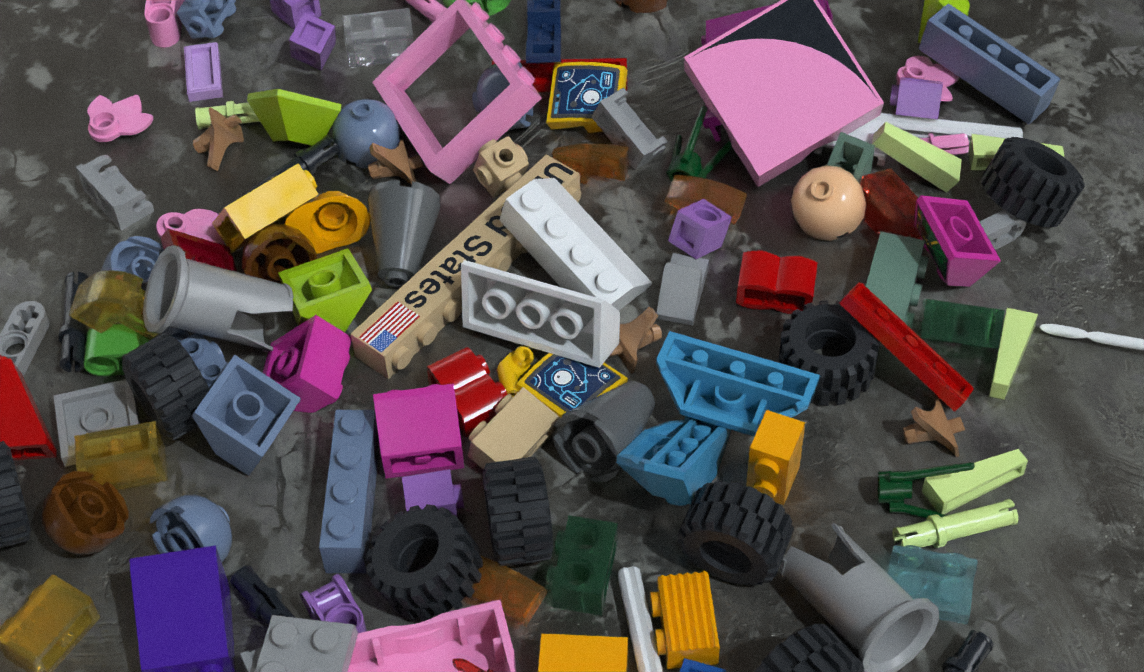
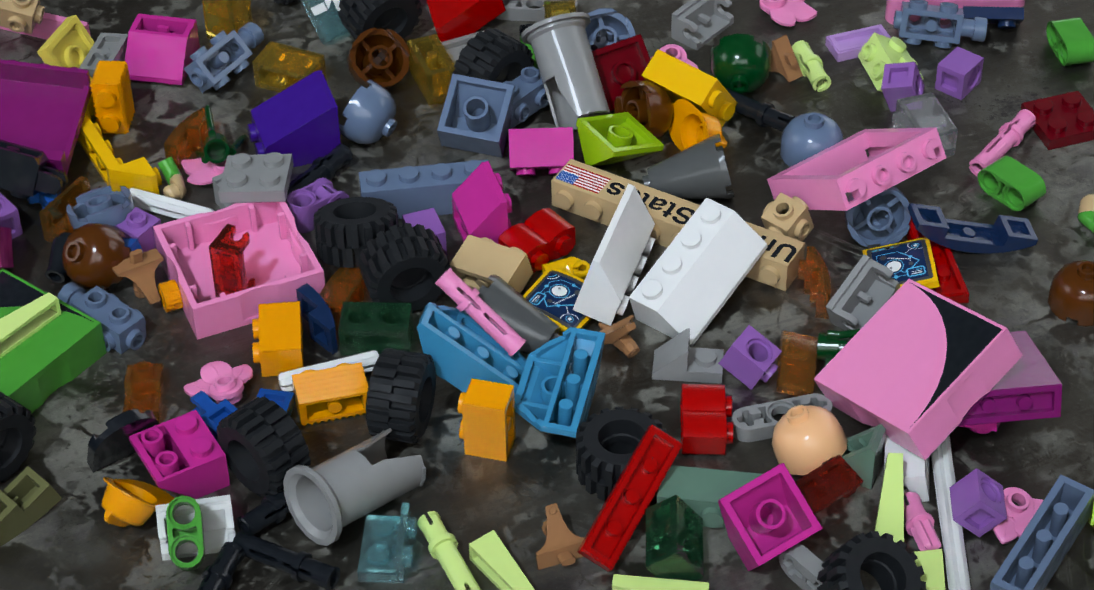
camera: 80 degrees right, 10 degrees down
lime slope [247,89,341,145] -> none
medium nougat piece [368,140,424,186] -> none
dark green plant [877,462,975,518] -> none
none -> dark blue slope [296,283,338,355]
none -> bright pink pin [434,268,526,357]
none -> dark green cylinder [710,34,772,94]
none -> light grey beam [731,393,833,442]
none -> yellowish green bracket [858,32,924,92]

